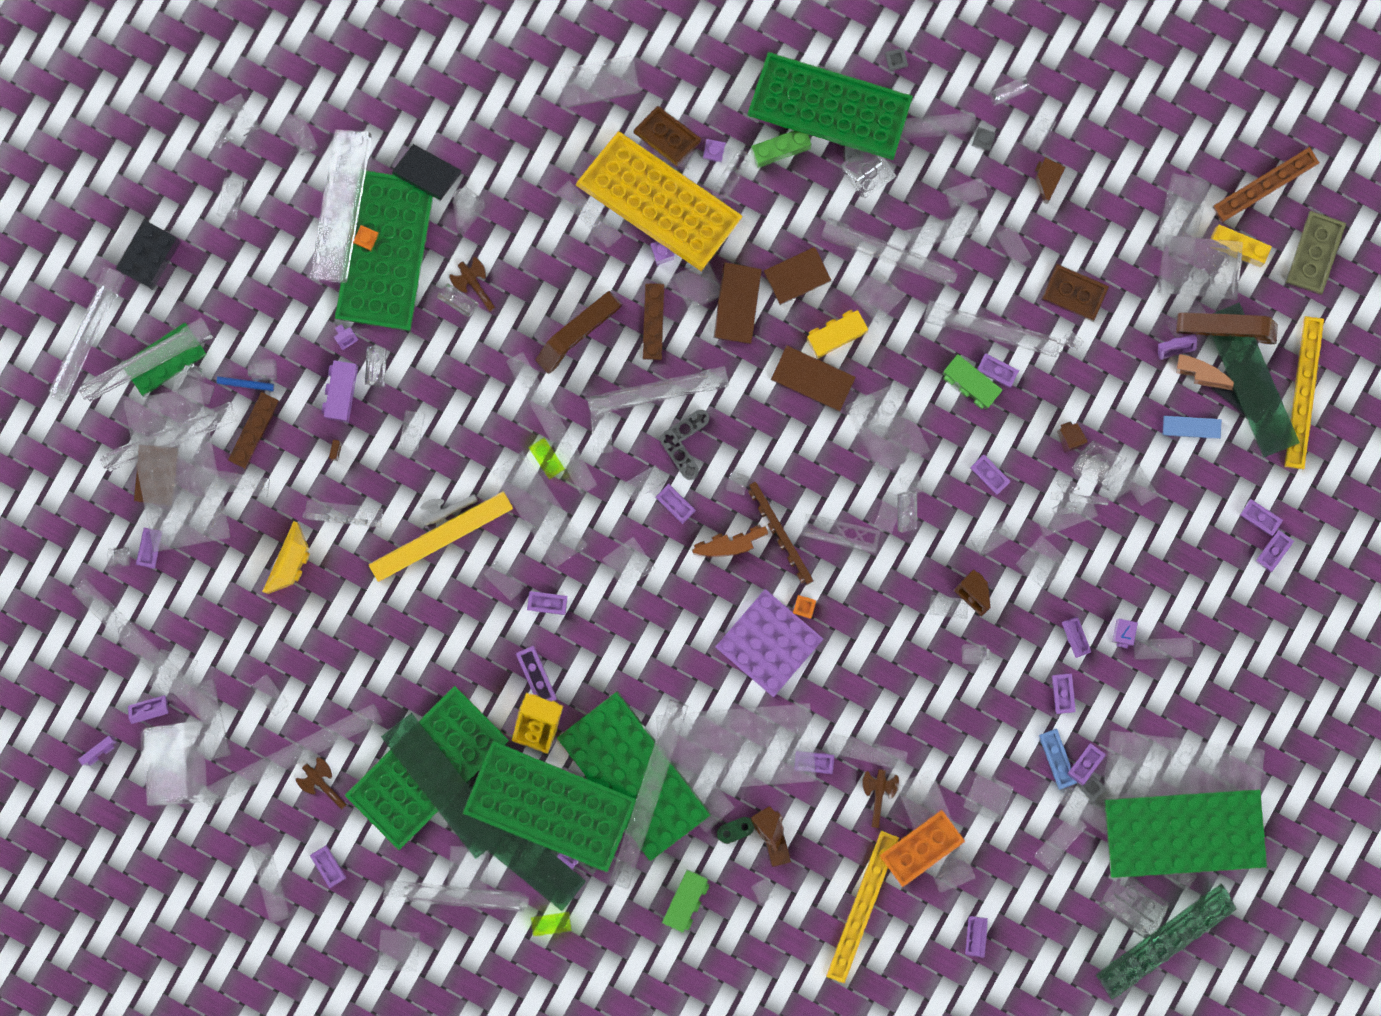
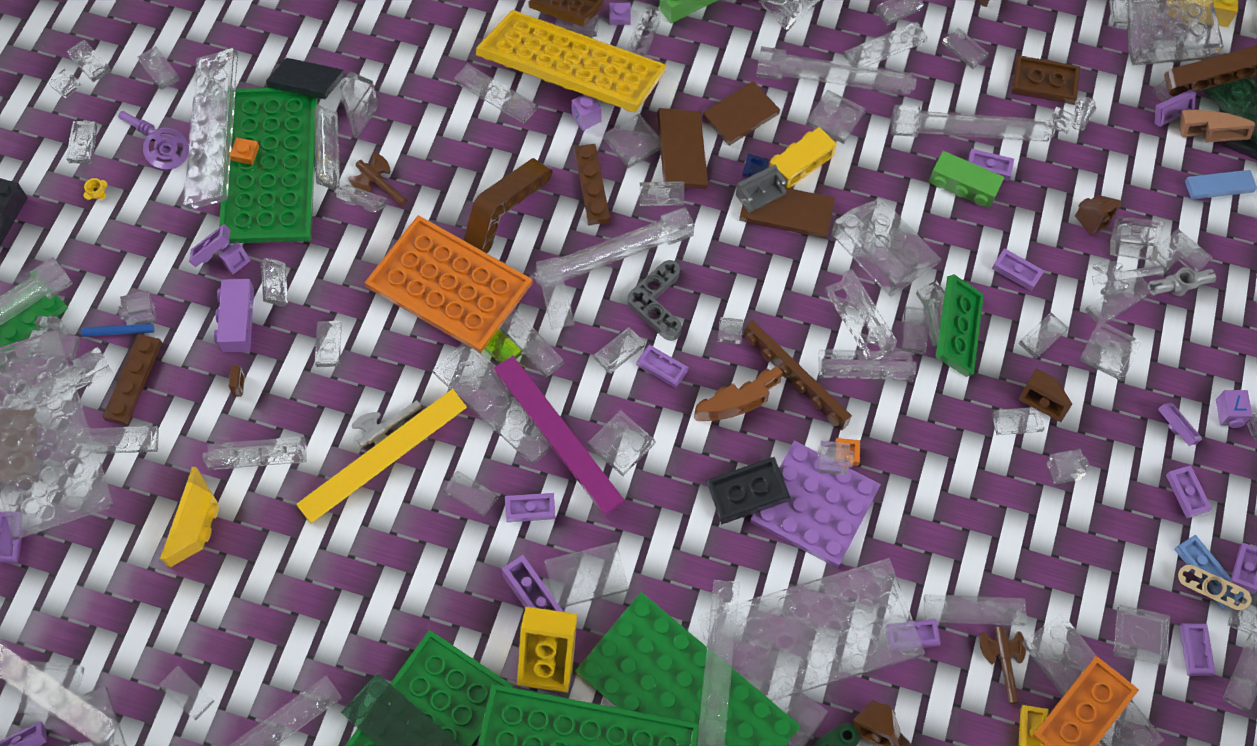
camera: 15 degrees left, 20 degrees down
none -> yellow plate [83,178,108,200]
none -> medium lavender dish [118,111,189,169]
none -> medium lavender plate [189,224,230,267]
none -> clear plate [314,105,340,190]
none -> orange plate [364,215,533,353]
none -> magenta tile [494,356,625,516]
none -> clear tile [544,542,629,608]
none -> clear plate [639,182,684,206]
none -> black tile [706,456,791,525]
none -> dark grey hinge [736,165,787,213]
none -> clear blue plate [742,154,770,178]
none -> clear brick [817,441,854,475]
none -> clear fence [825,269,897,362]
none -> green plate [936,274,984,377]
none -> clear cone [1072,97,1096,131]
none -> light grey pin [1148,268,1216,296]
none -> tan beam [1178,565,1252,610]
none -> medium lavender plate [1179,624,1216,676]

